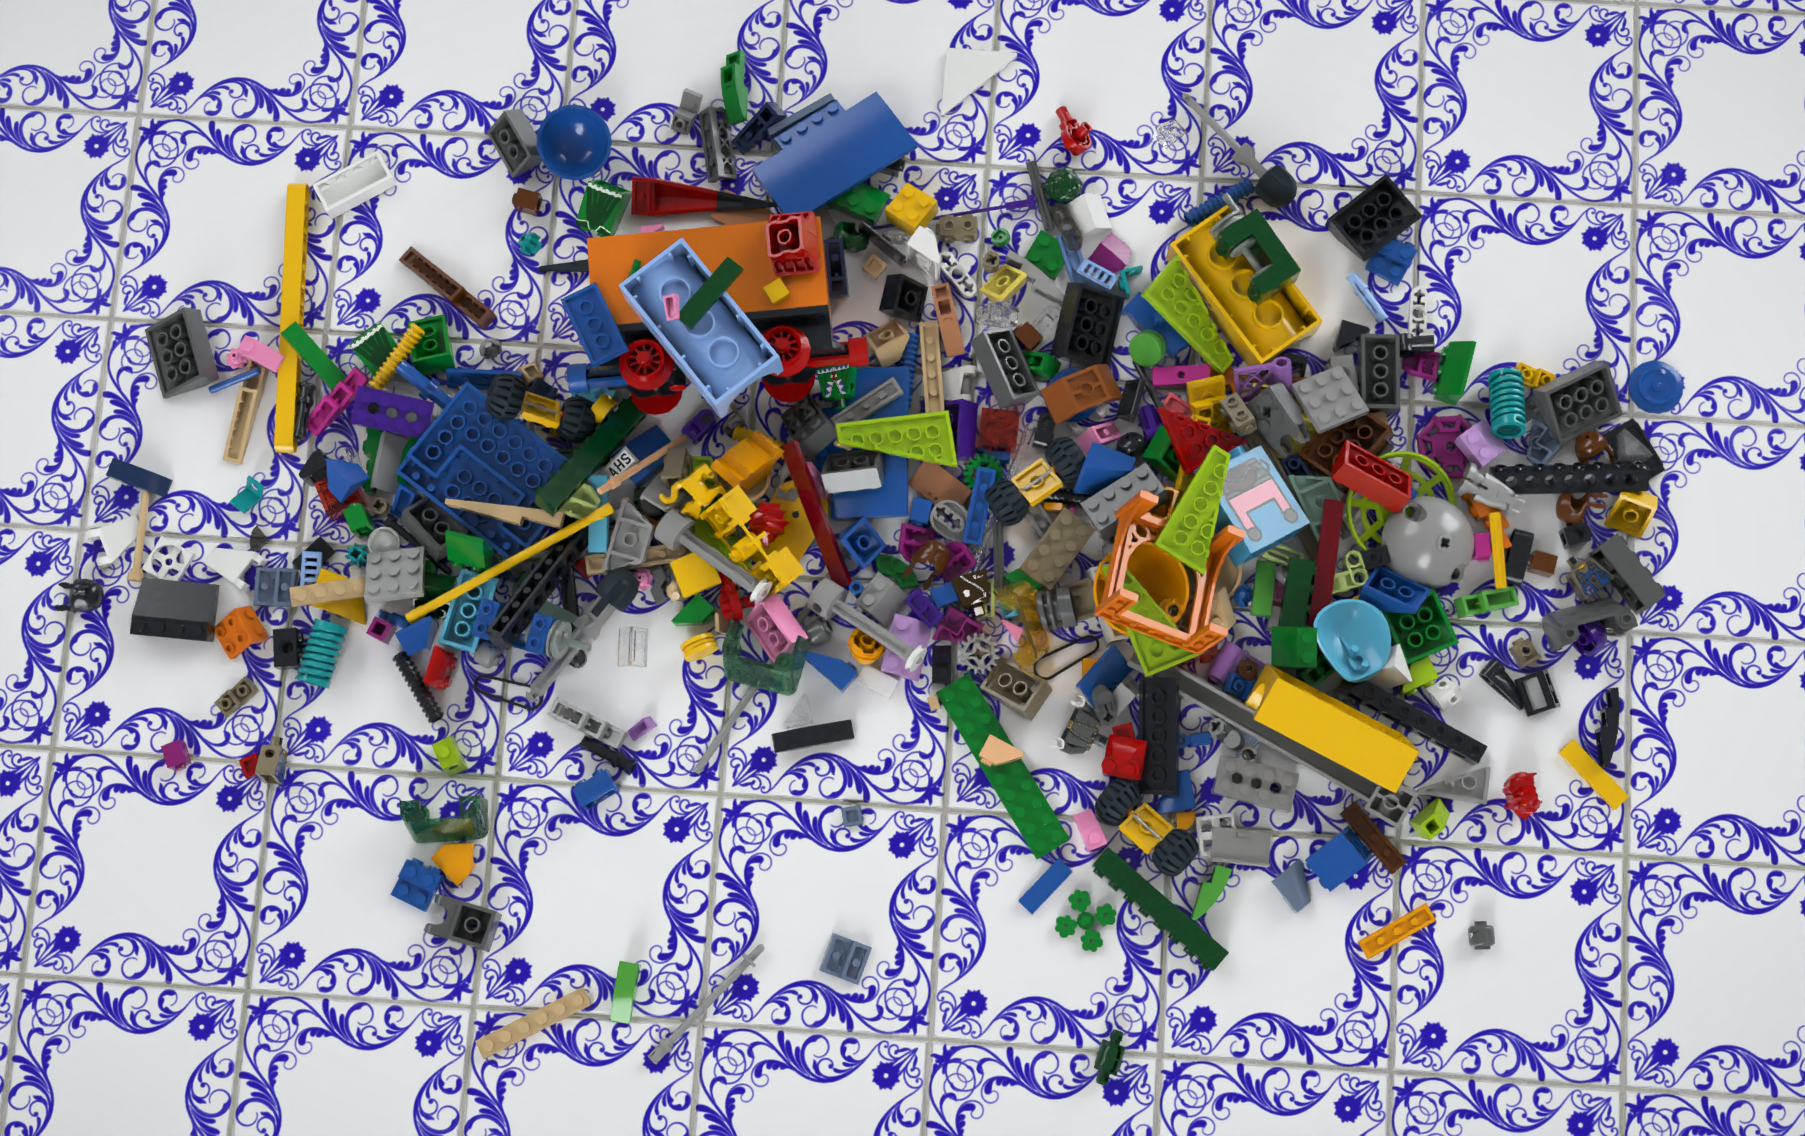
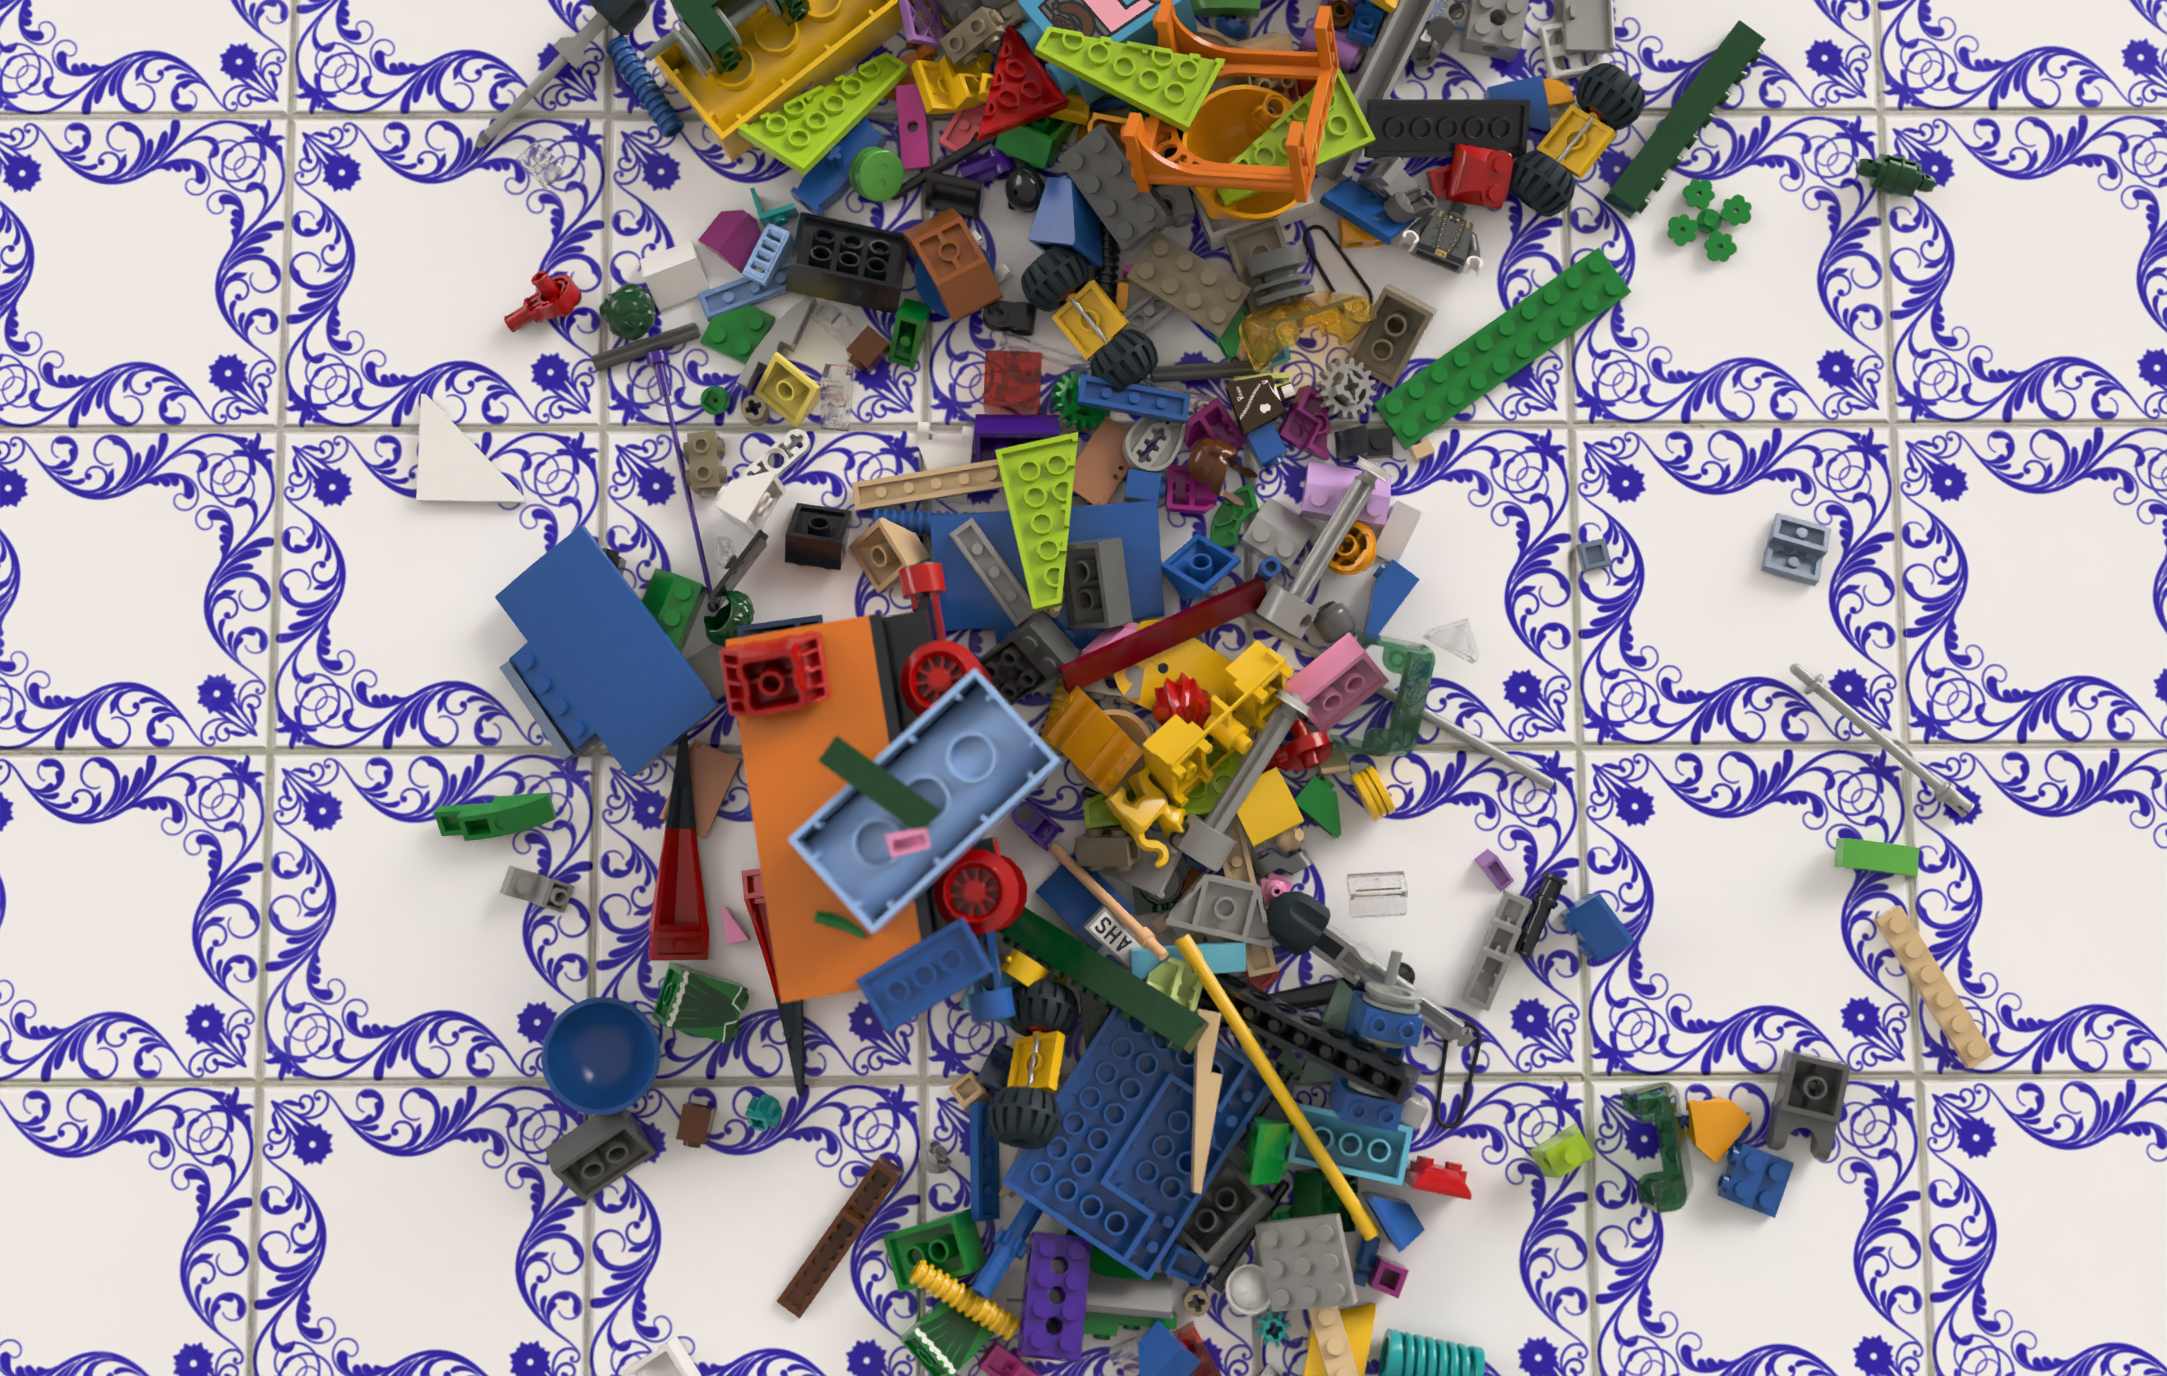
camera: 100 degrees left, 5 degrees up
green brick [343,503,377,539] -> none
black piece [392,651,444,723] -> none
dark grey fence [699,106,737,183] -> none
dark blue slope [732,102,788,155] -> none
yellow tile [763,277,790,306] -> none
black slope [771,719,854,753] -> none
green torso [816,364,857,410] -> none
tan plate [862,254,888,281] -> none
yellow brick [885,182,939,236] -> none
dark purple hinge [904,588,946,629] -> none
nougat slope [930,282,966,358] -> none
dark grey brick [970,327,1040,409] -> none
blue bar [978,447,1011,464] -> none
light nougat slope [979,734,1024,767] -> none
bright pink piece [1001,619,1024,644] -> none
blue tile [1018,858,1073,914] -> none
clear smoke beam [1051,203,1083,251] -> none
bright pink slope [1073,809,1107,852] -> none
bright pink slope [1076,421,1121,454] -> none
blue bar [1179,731,1211,749] -> none
bright green slope [1191,865,1232,921] -> none

